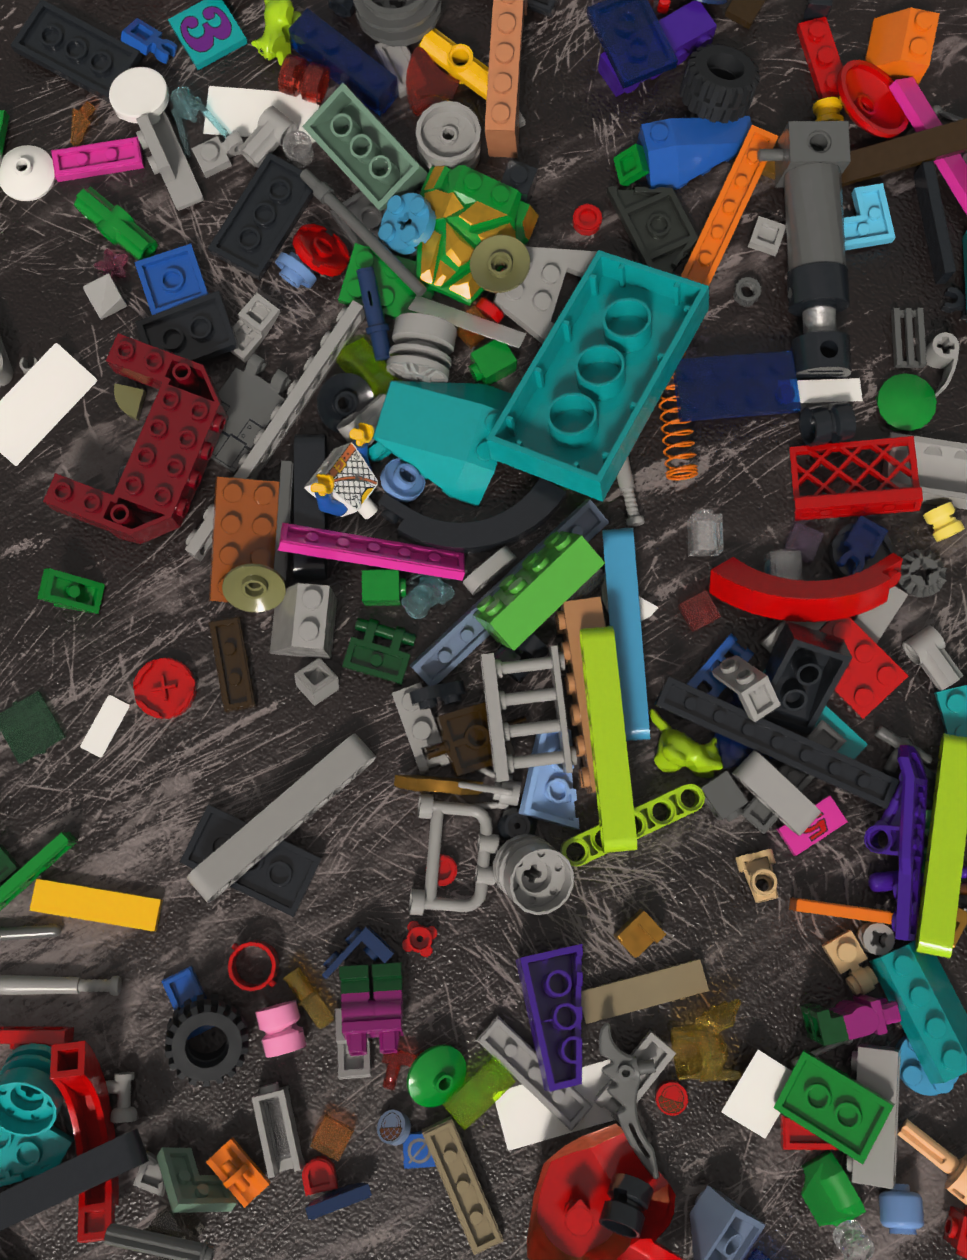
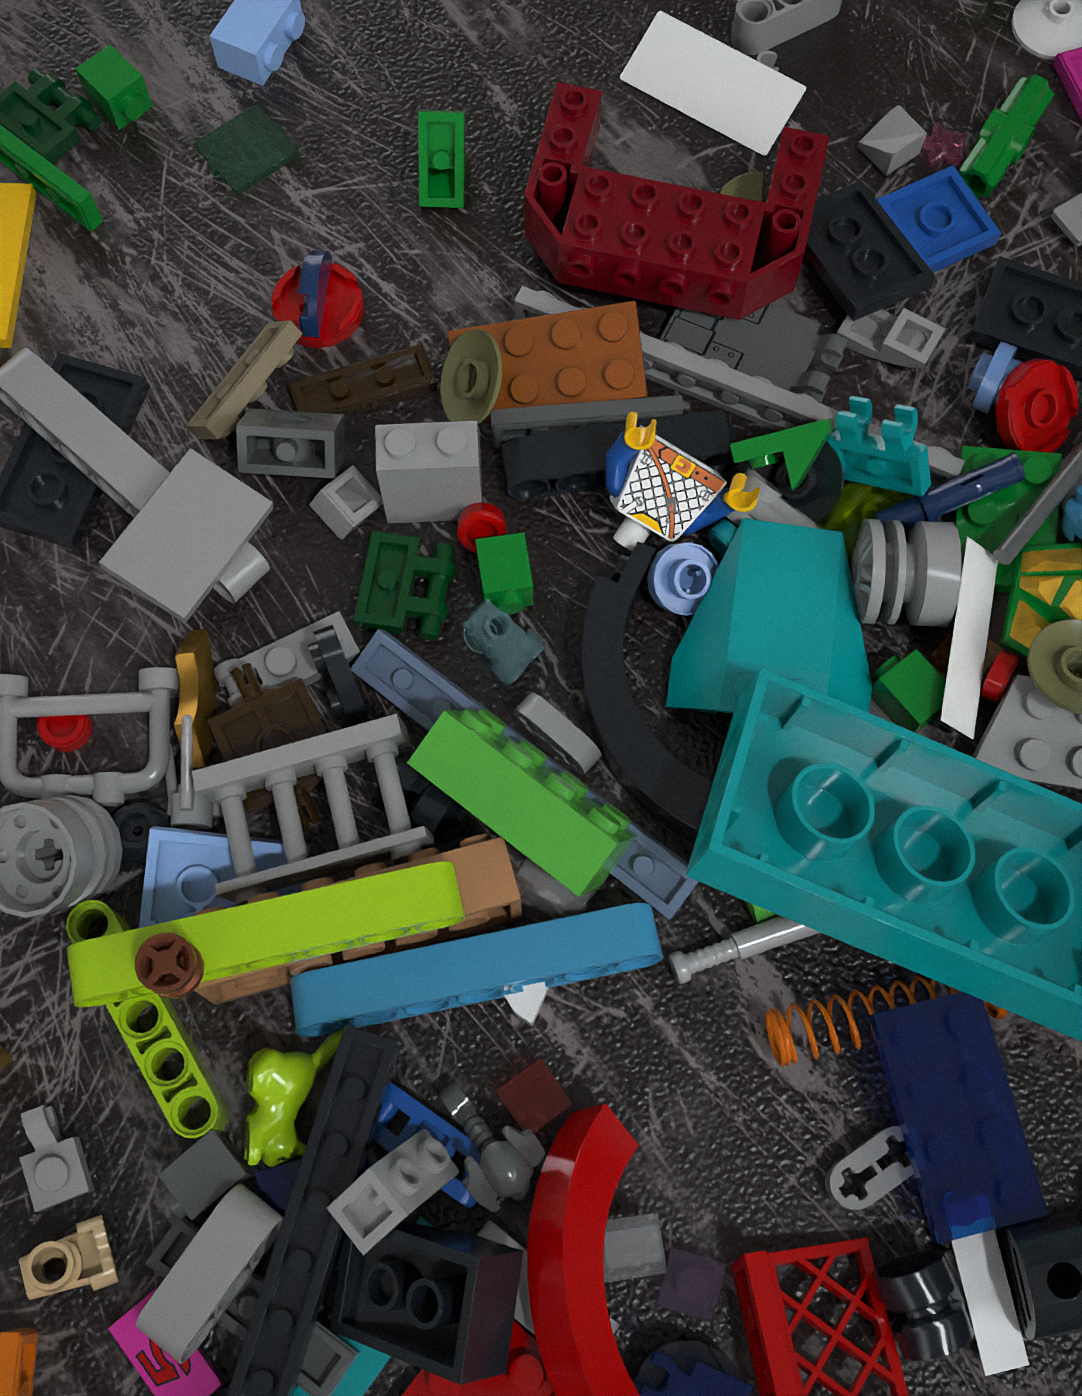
camera: 85 degrees right, 10 degrees down
white sticker [80,695,130,758] -> none
dark pink tile [278,523,465,581] -> none
clear brick [687,509,724,556] -> none
none -> light grey plate [19,1105,95,1212]
none -> light grey tile [99,448,273,623]
none -> copper wheel [135,933,204,999]
none -> dark tan plate [185,320,303,439]
none -> dark grey brick [236,409,344,479]
none -> dark blue tile [299,250,332,338]
none -> dark grey piece [436,1079,546,1212]
none -> red tile [457,502,506,553]
none -> green slope [730,418,835,490]
none -> light grey beam [825,1126,924,1210]
none -> teal plate [828,396,931,497]

